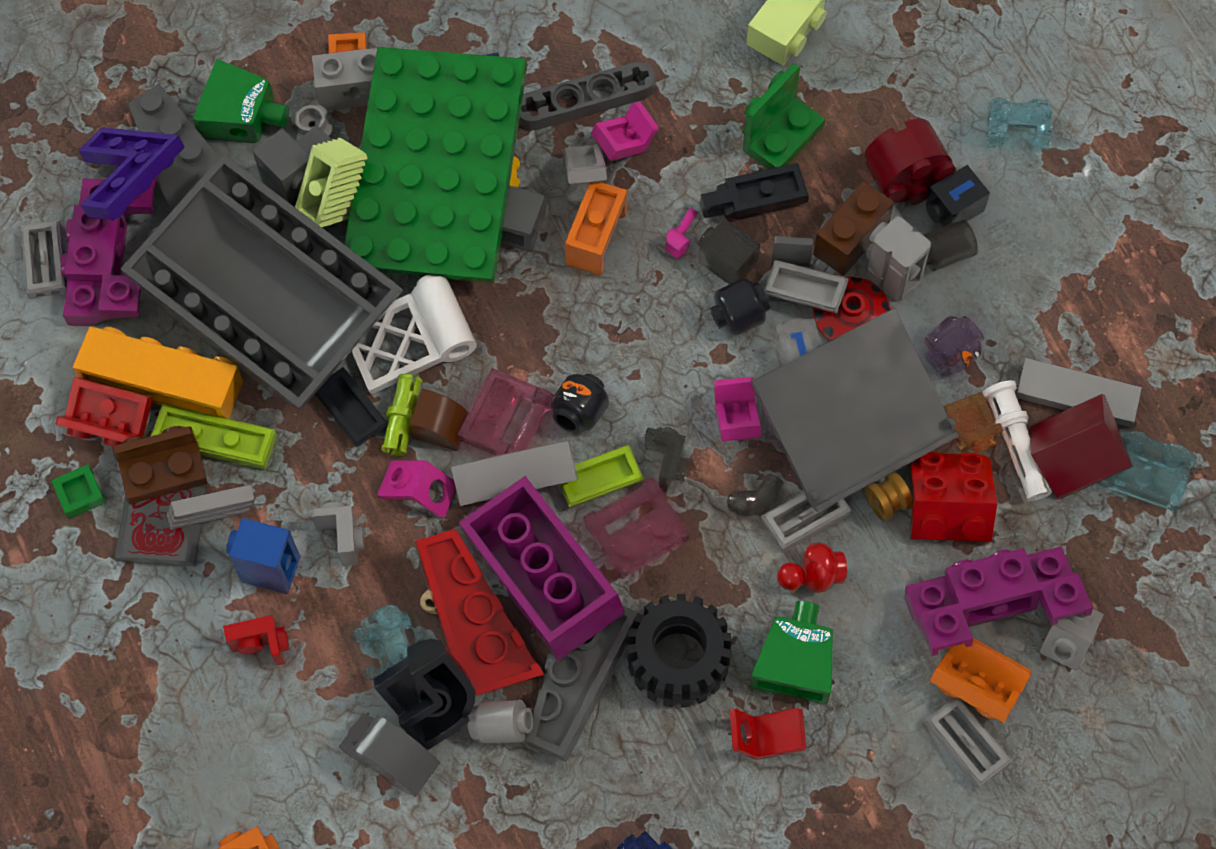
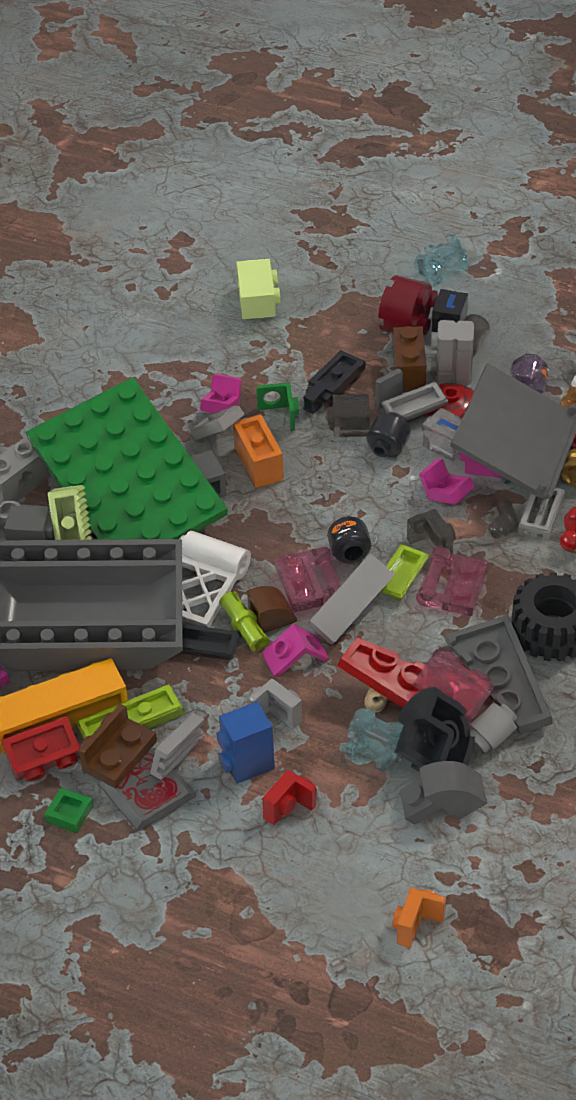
camera: 40 degrees left, 20 degrees down
magenta brick [458,476,625,661] -> none
dark grey beam [519,62,655,131] -> none
dark pink hand [664,208,697,259] -> none
green bracket [742,63,825,169] -> none
none -> green bracket [256,382,299,431]
none -> clear pink bracket [413,649,495,723]

